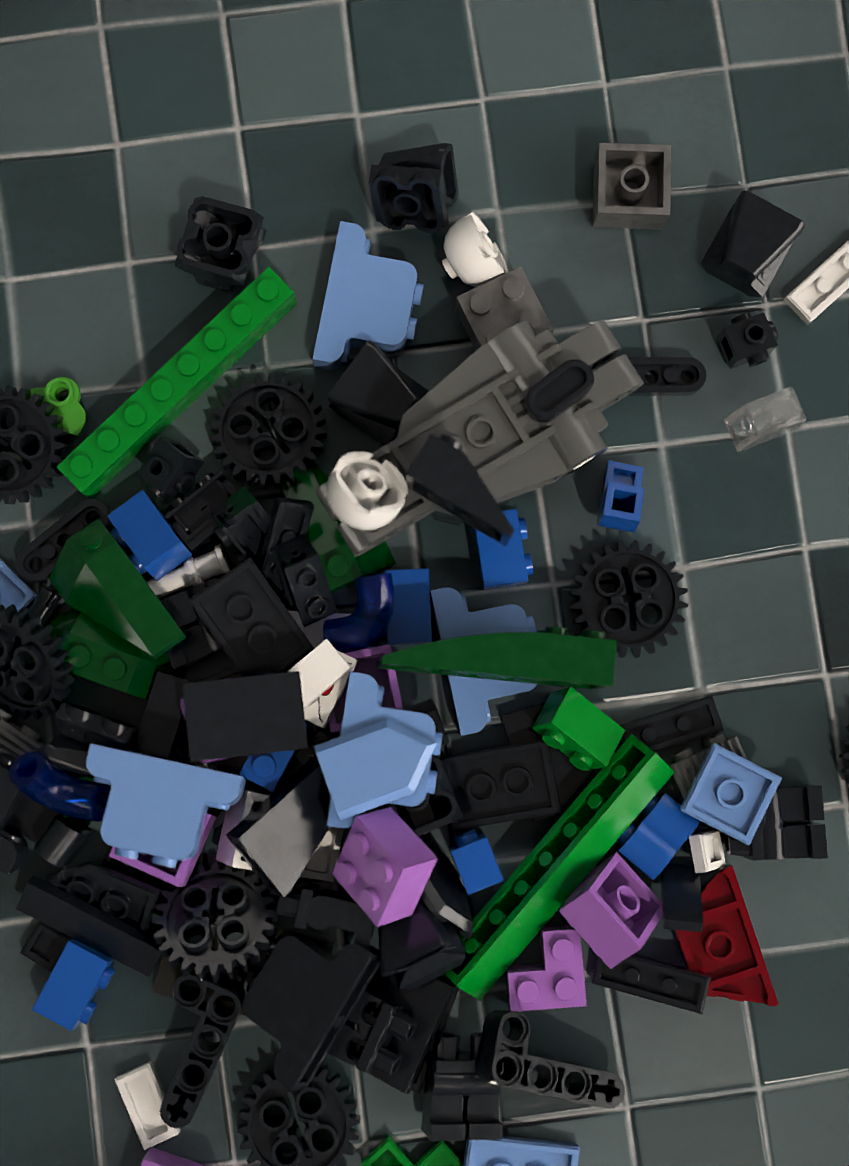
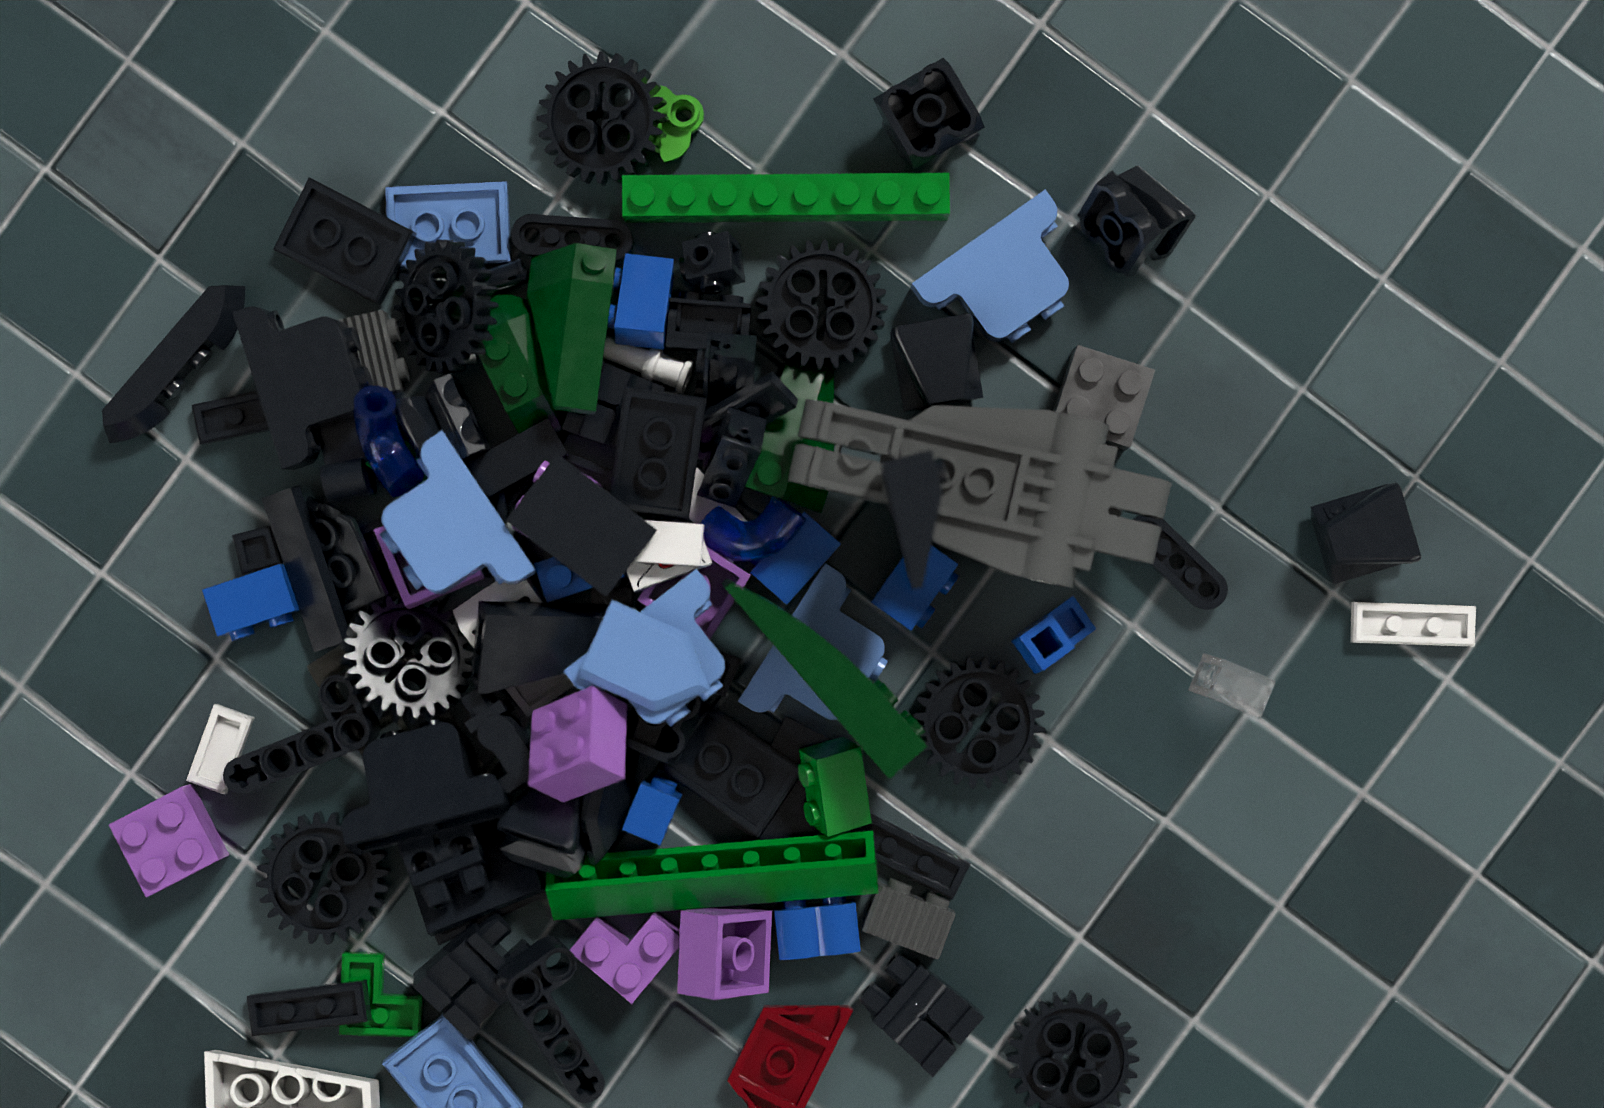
camera: 50 degrees right, 5 degrees up
white cylinder [327,452,408,531] -> none
white cylinder [442,212,508,287] -> none
black tile [524,359,594,423] -> none
black tile [592,954,711,1014] -> none
flat silver brick [593,143,671,230] -> none
black tile [660,864,703,932] -> none
medium blue tile [679,743,782,845] -> none
white tile [689,829,726,873] -> none
black brick [717,312,778,369] -> none

